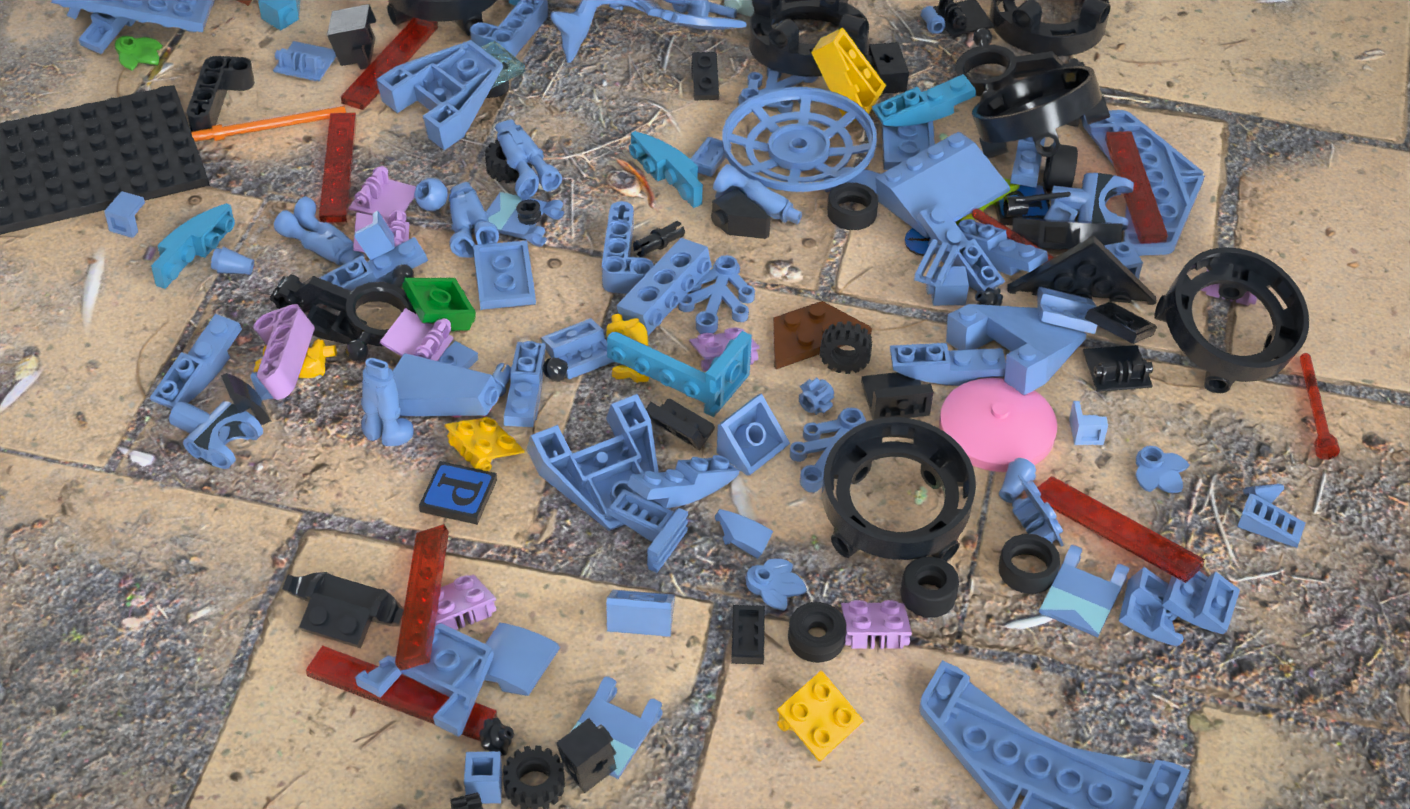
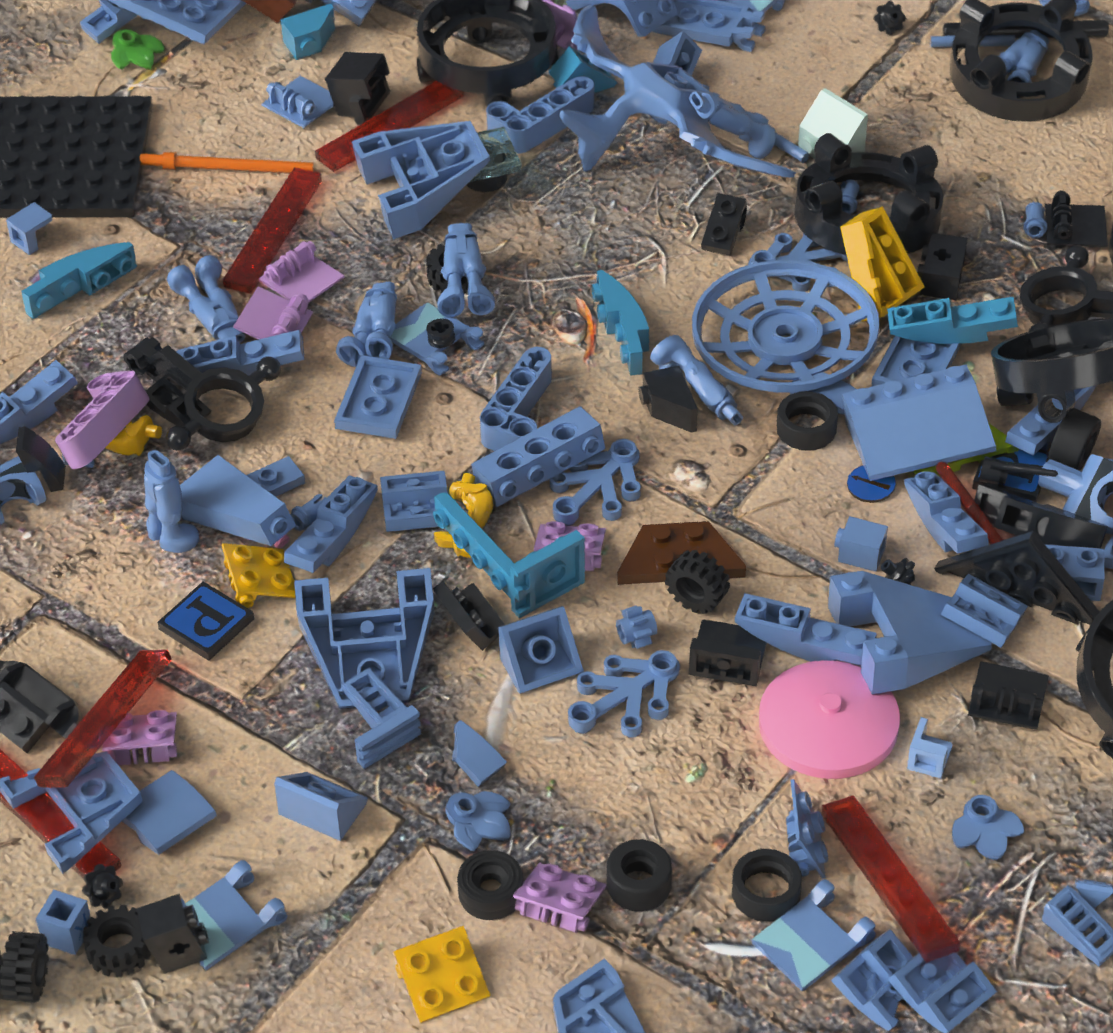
camera: 25 degrees right, 0 degrees up
black beam [187,56,255,132] -> none
medium blue cone [211,247,254,275] -> none
medium blue panel [354,211,395,260] -> none
lavender hinge [380,308,454,361] -> none
green plate [402,278,476,331] -> none
medium blue piece [414,178,448,211] -> none
black hinge [543,357,568,382] -> none
medium blue slope [627,455,740,509] -> none
black pin [633,221,685,257] -> none
medium blue plate [691,137,732,177] -> none
black plate [731,605,765,665] -> none
black piece [822,417,976,562] -> none
medium blue tile [914,239,959,288] -> none
medium blue slope [916,202,1005,292] -> none
medium blue cone [999,458,1036,503] -> none
medium blue tile [1043,199,1078,221] -> none
black tile [1085,301,1157,344] -> none

